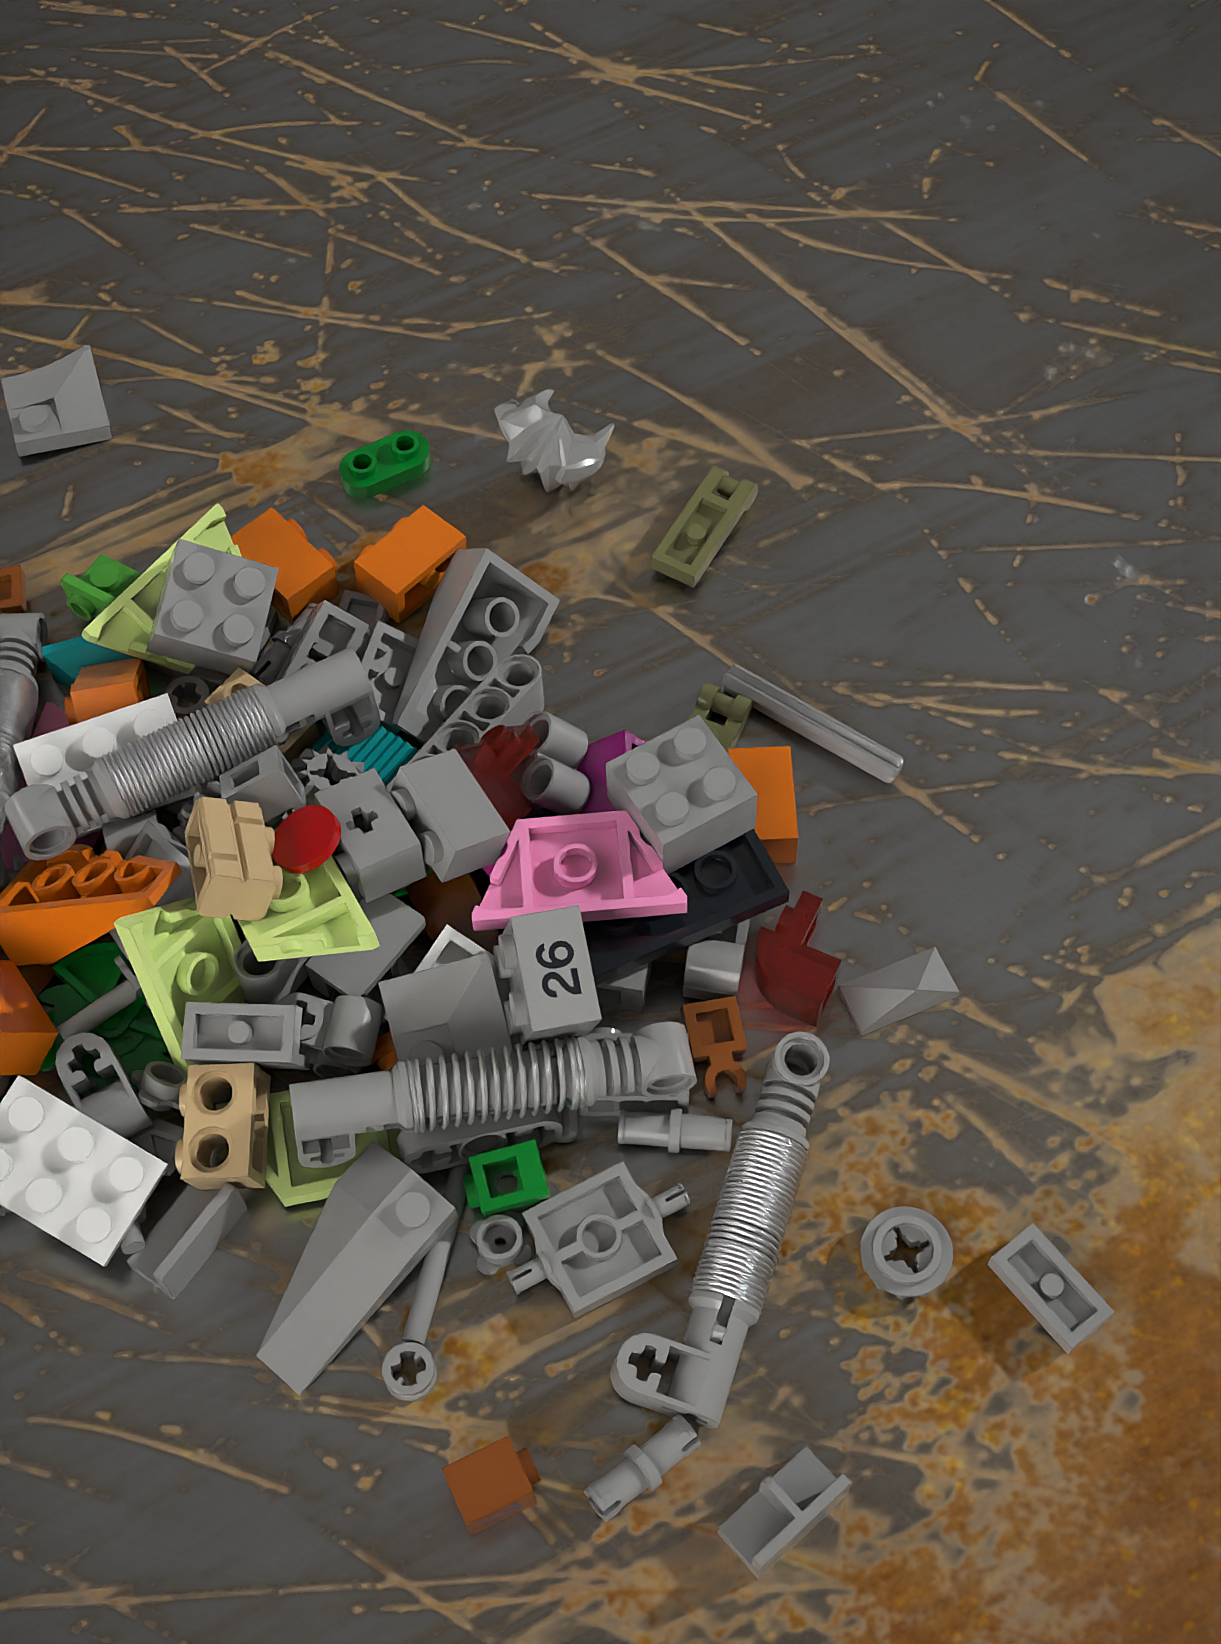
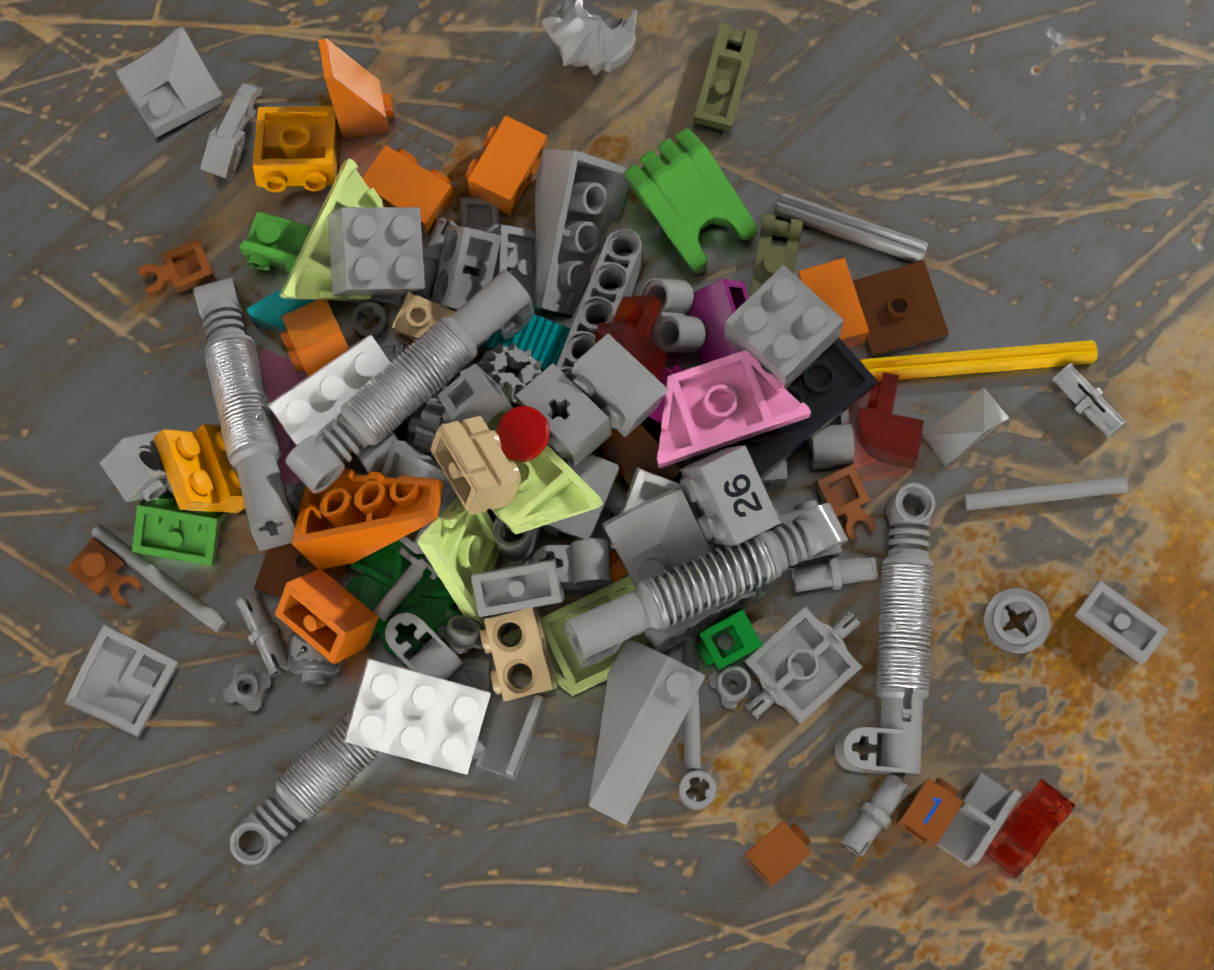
camera: 15 degrees left, 15 degrees up
green plate [339,430,431,498] -> none
none -> light grey piece [200,83,263,178]
none -> light orange plate [253,106,338,193]
none -> orange wedge [318,39,395,140]
none -> bright green piece [623,128,758,275]
none -> reddish brown plate [853,260,949,358]
none -> yellow axle [860,340,1098,381]
none -> dark orange brick [896,778,964,848]
none -> light grey bar [963,476,1128,511]
none -> clear red brick [984,778,1076,879]
none -> light grey pin [1052,363,1127,440]

